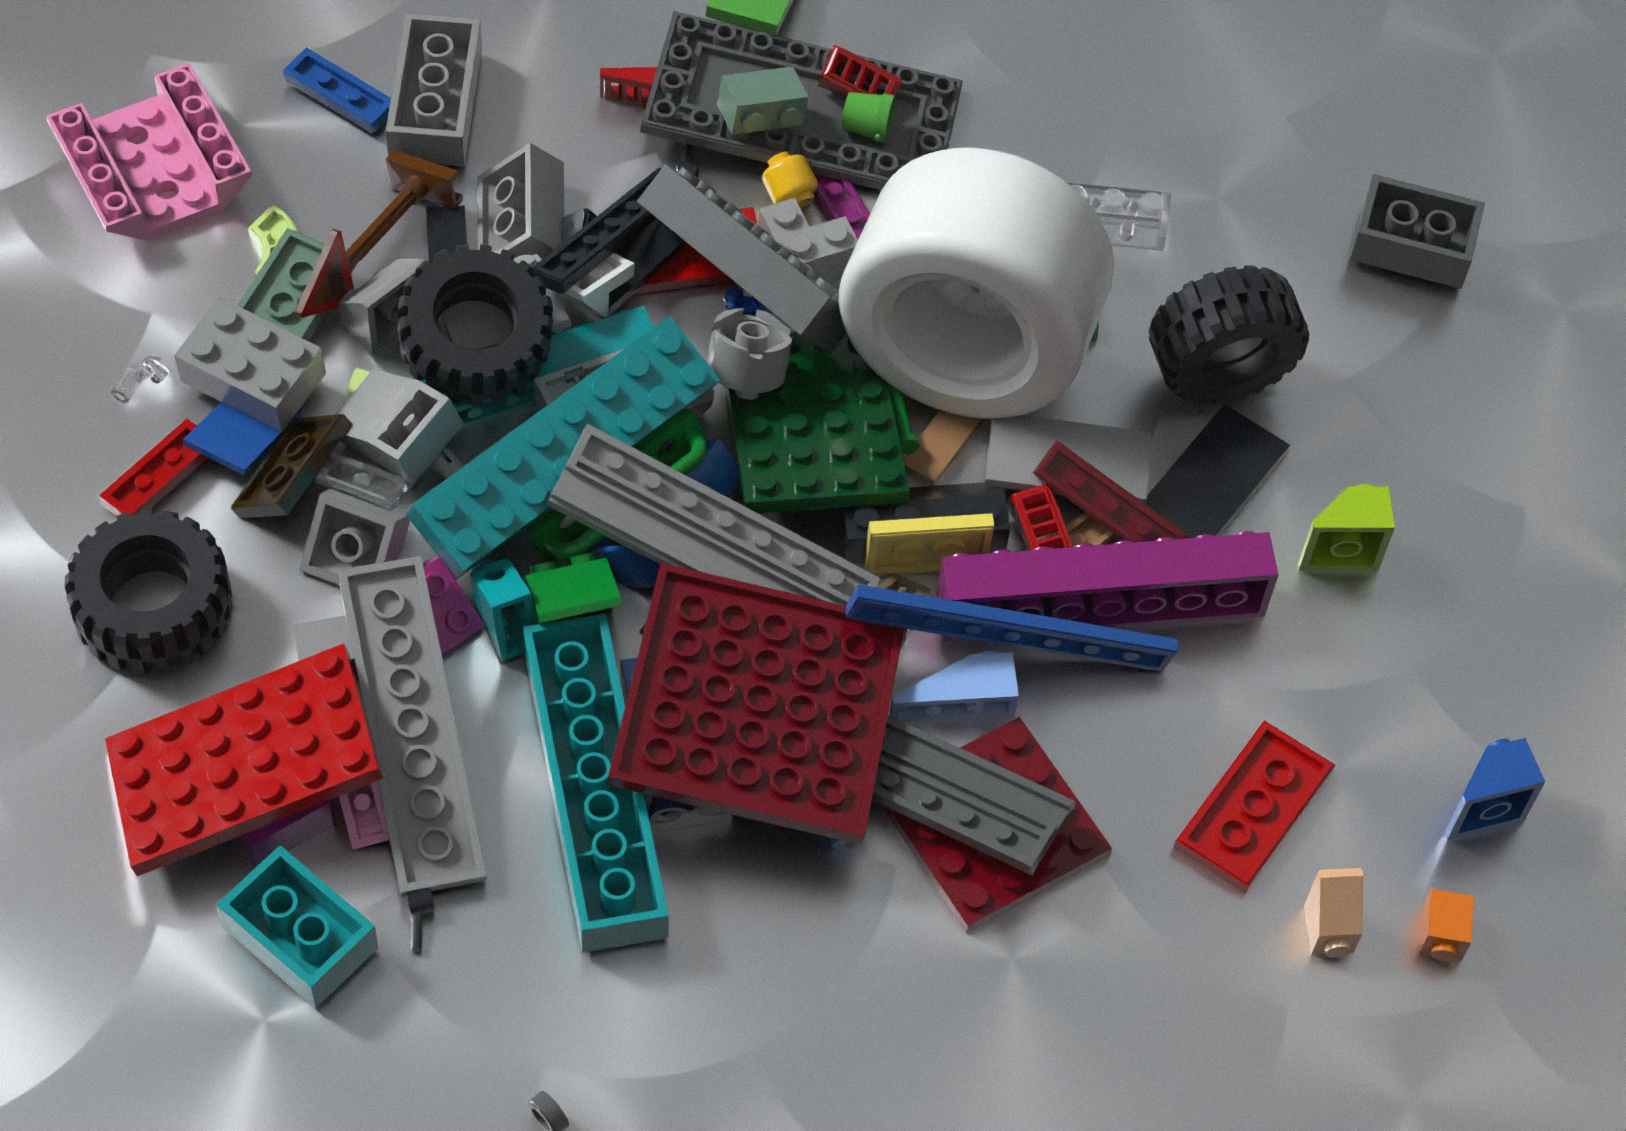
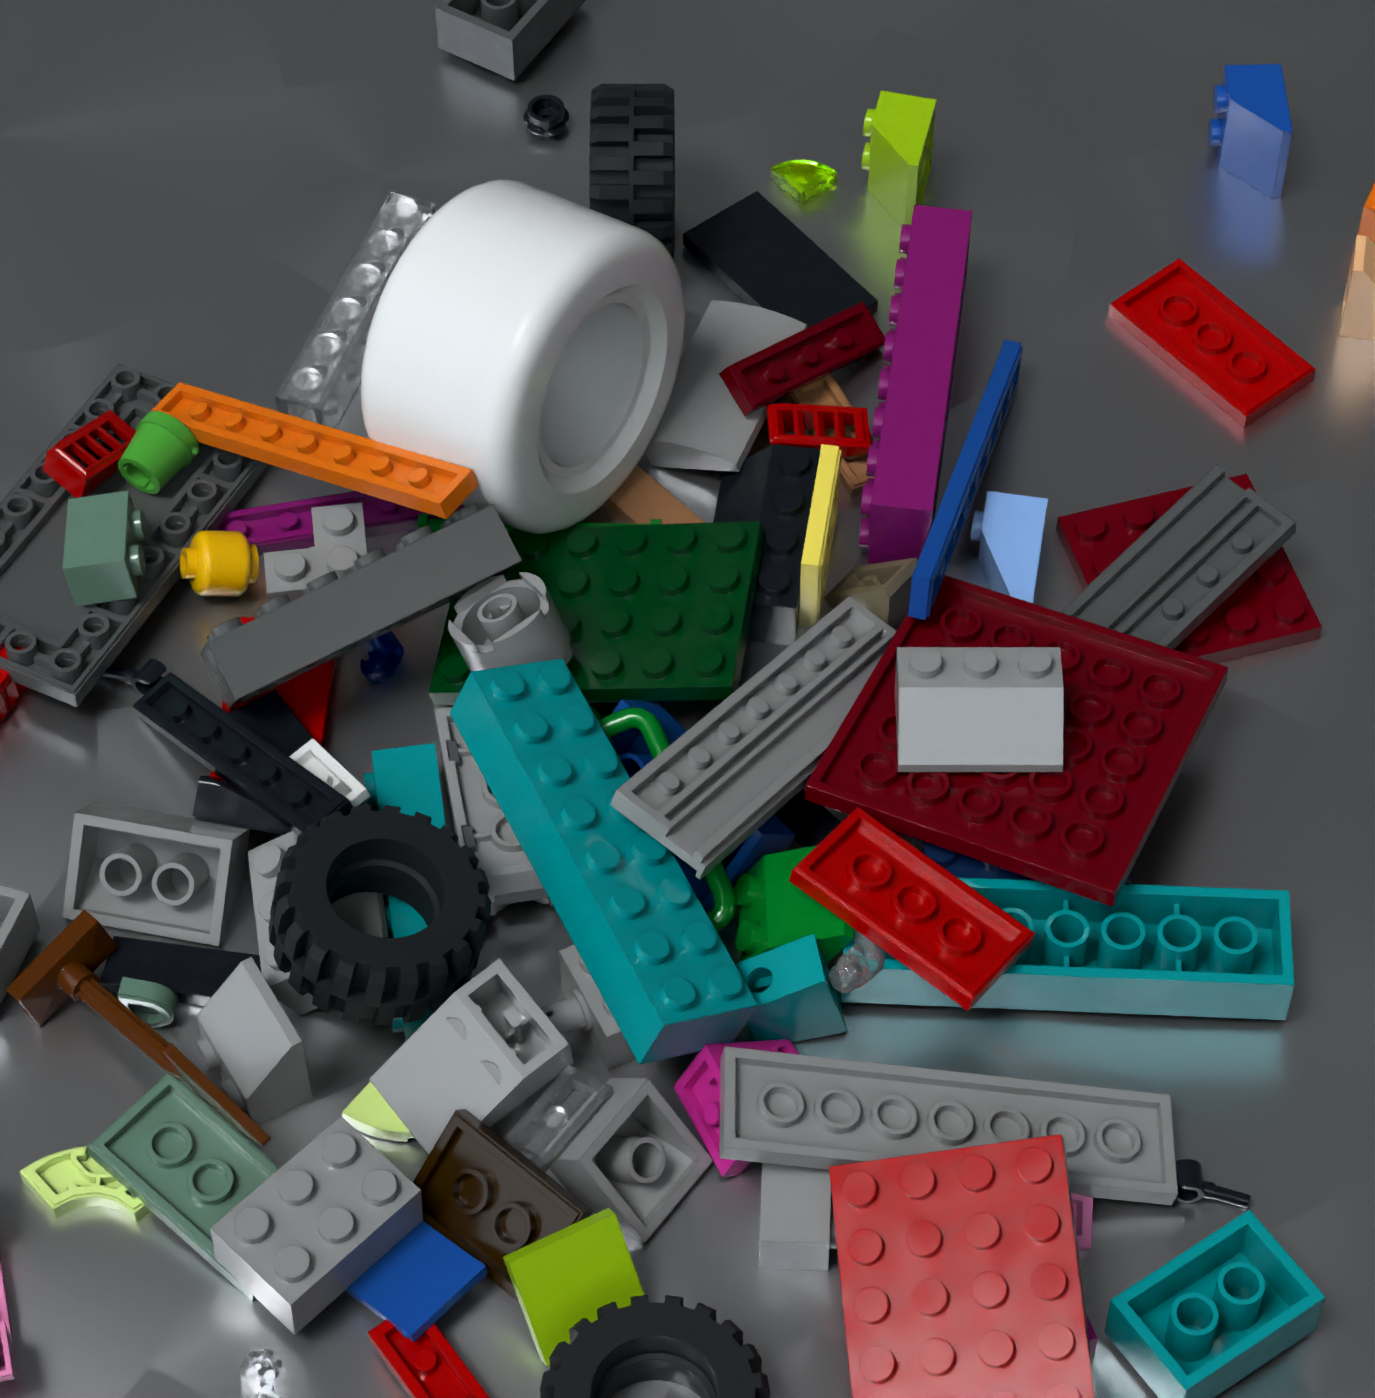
camera: 70 degrees left, 5 degrees down
none -> sand green tile [118,977,178,1028]
none -> orange plate [151,382,479,519]
none -> lime tile [503,1208,644,1366]
none -> black plate [524,95,569,138]
none -> clear neon green tile [771,160,837,205]
none -> red tile [789,807,1036,1011]
none -> clear arm [829,929,885,993]
none -> light grey slope [895,647,1064,772]

